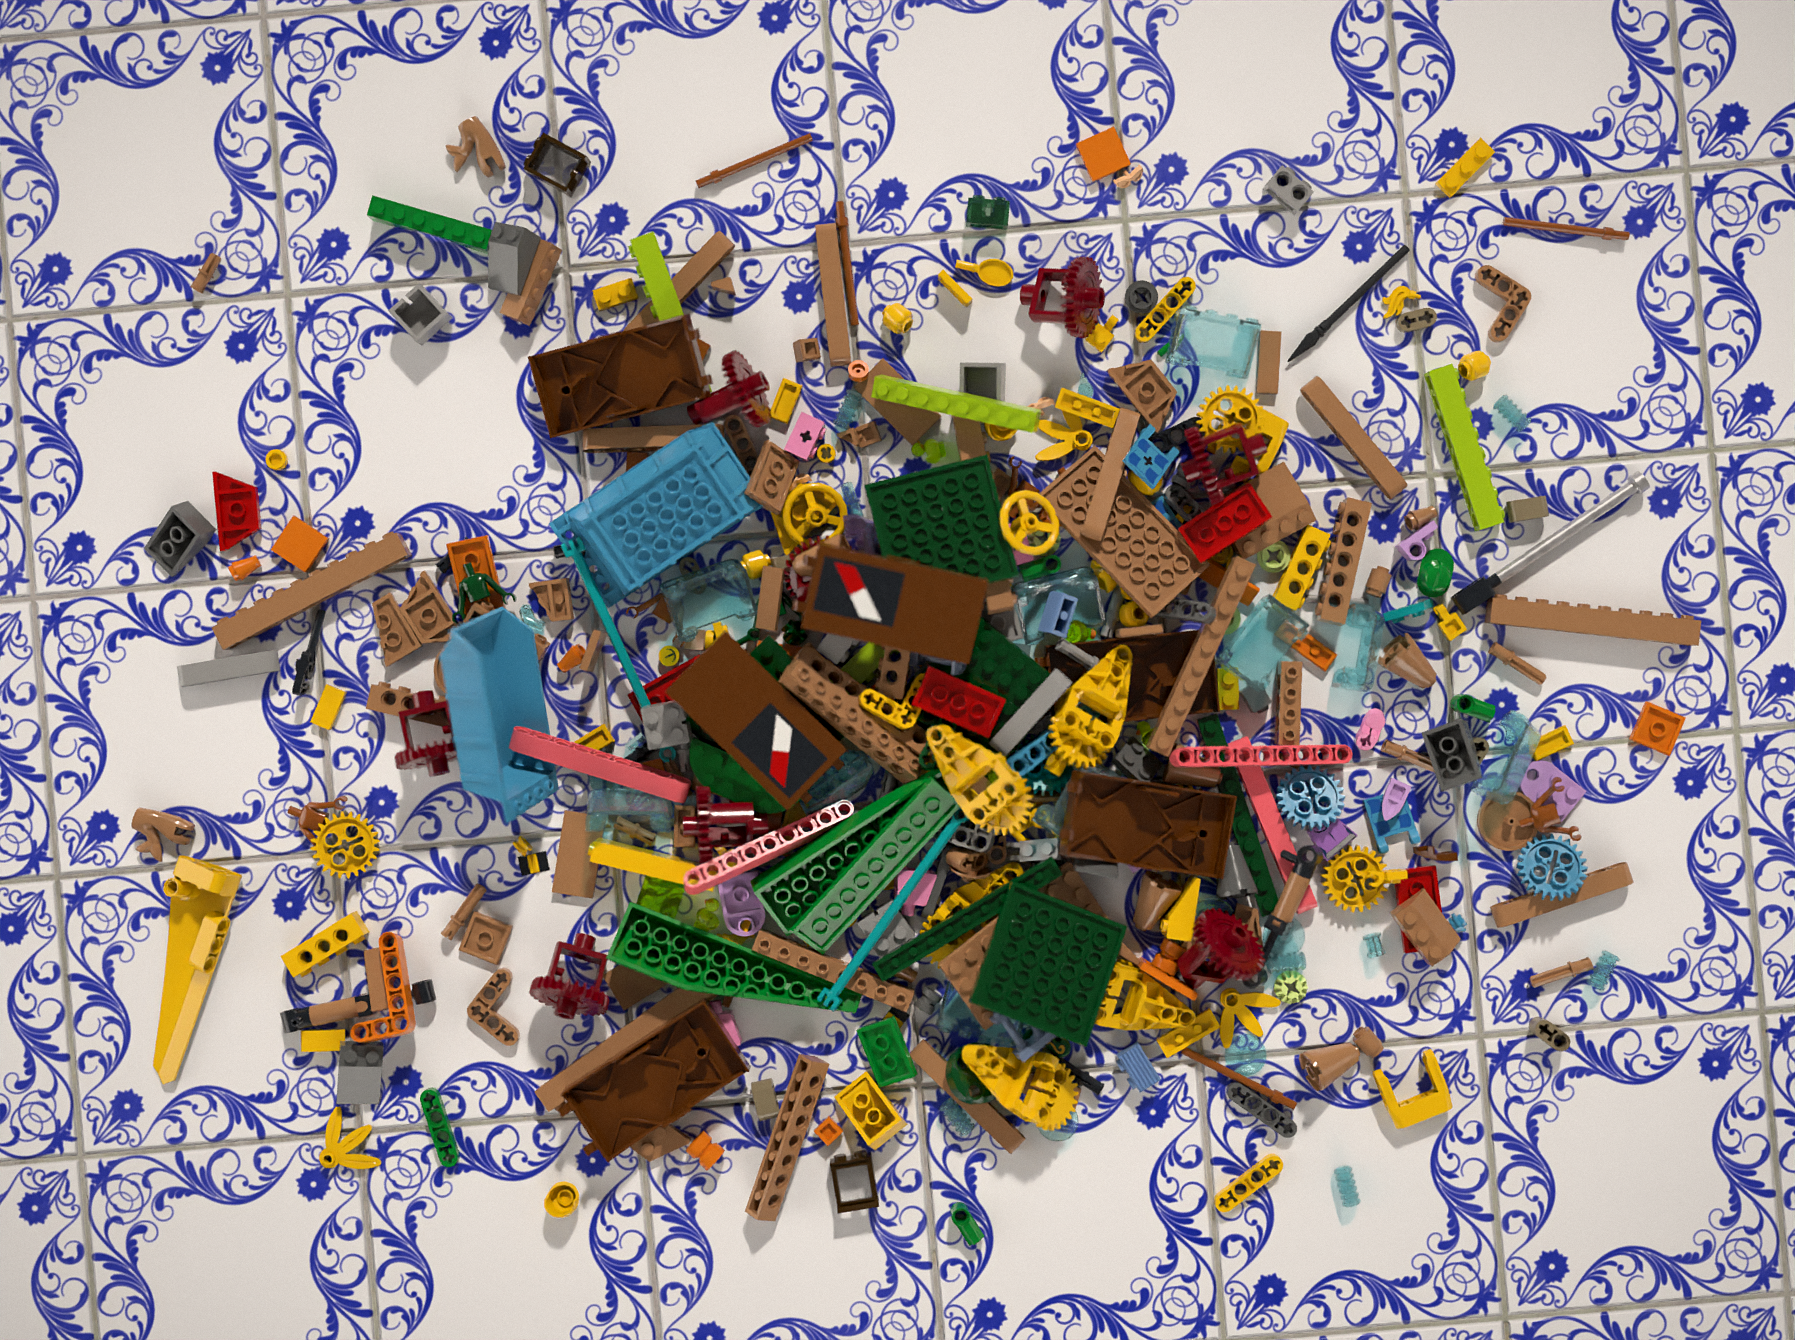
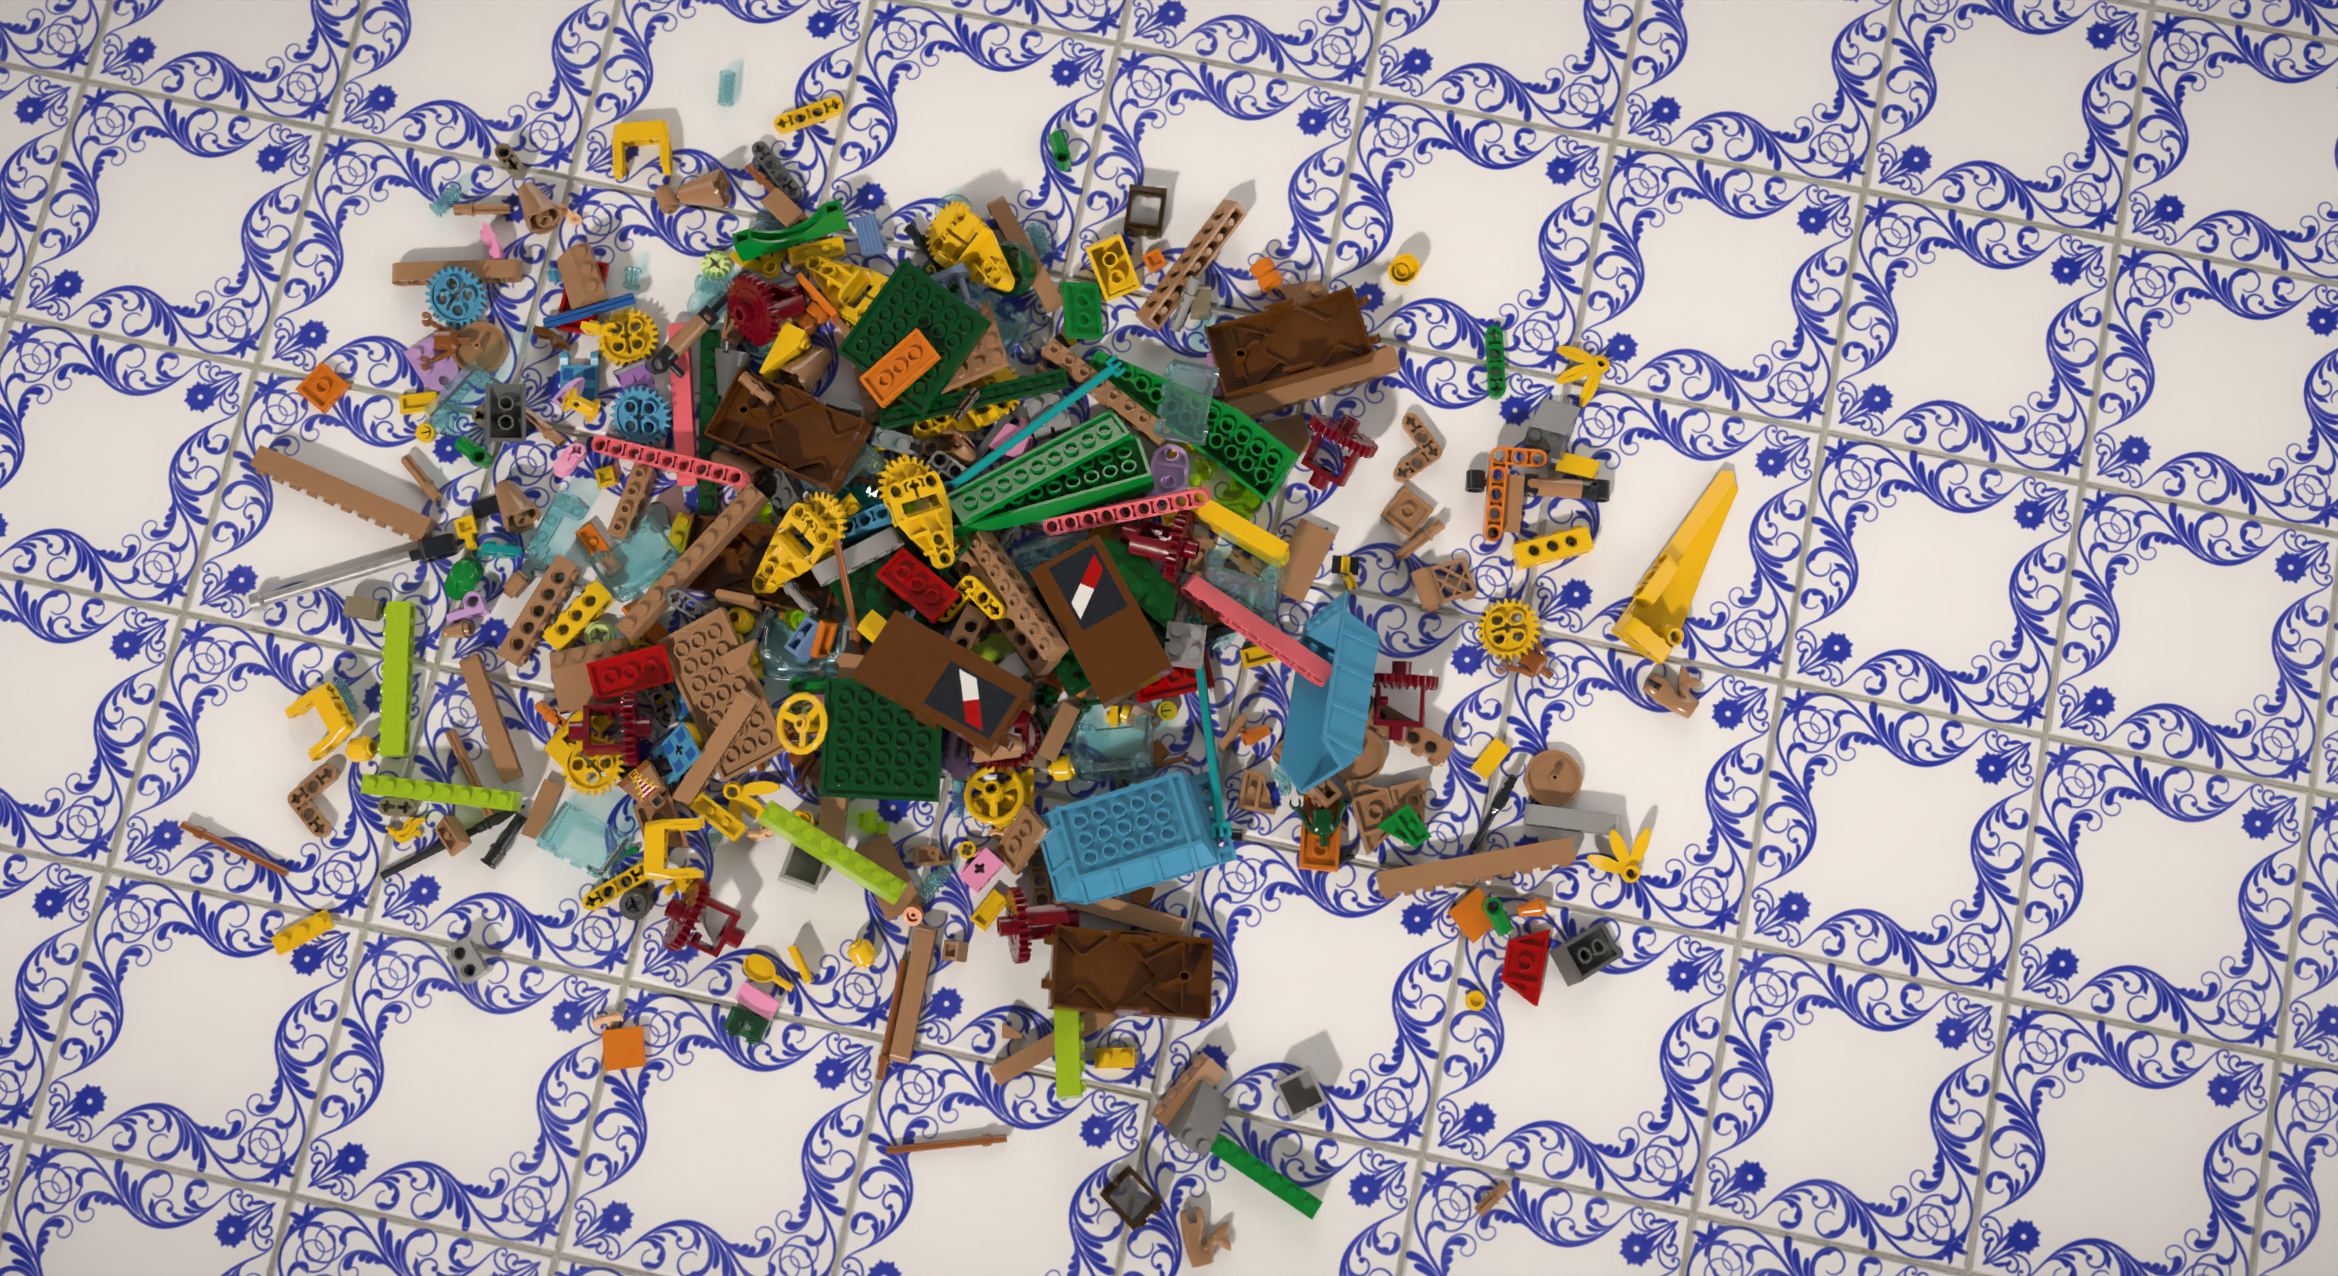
camera: 165 degrees left, 10 degrees down
none -> yellow connector [285,682,356,762]
none -> lime brick [360,773,523,812]
none -> yellow tile [415,423,436,443]
none -> medium nougat slope [434,815,472,857]
none -> medium nougat axle [445,729,495,817]
none -> black piece [470,495,500,520]
none -> bright pink slope [480,223,505,260]
none -> black pin [480,812,527,870]
none -> medium nougat cone [518,182,563,235]
none -> orange pin [535,700,566,729]
none -> blue axle [543,293,636,329]
none -> light nougat piece [558,203,583,225]
none -> yellow hose [561,387,601,423]
none -> yellow tile [594,465,619,490]
none -> torso [617,759,666,809]
none -> yellow connector [644,818,705,880]
none -> medium nougat slope [720,639,758,674]
none -> green arch [732,199,849,262]
none -> bright pink slope [734,981,780,1020]
none -> medium nougat pin [738,371,775,406]
none -> medium nougat slope [760,188,803,227]
none -> orange tile [810,619,839,658]
none -> dark orange bar [832,538,864,654]
none -> yellow brick [857,609,888,643]
none -> orange plate [859,328,941,409]
none -> dark brown axle [951,387,980,422]
none -> clear light blue windscreen [1153,359,1220,446]
none -> light grey pin [1169,275,1201,333]
none -> green wing [1378,804,1432,848]
none -> medium nougat piece [1410,557,1477,613]
none -> green piece [1481,897,1514,937]
none -> medium nougat piece [1524,750,1582,807]
none -> yellow plant [1587,828,1651,883]

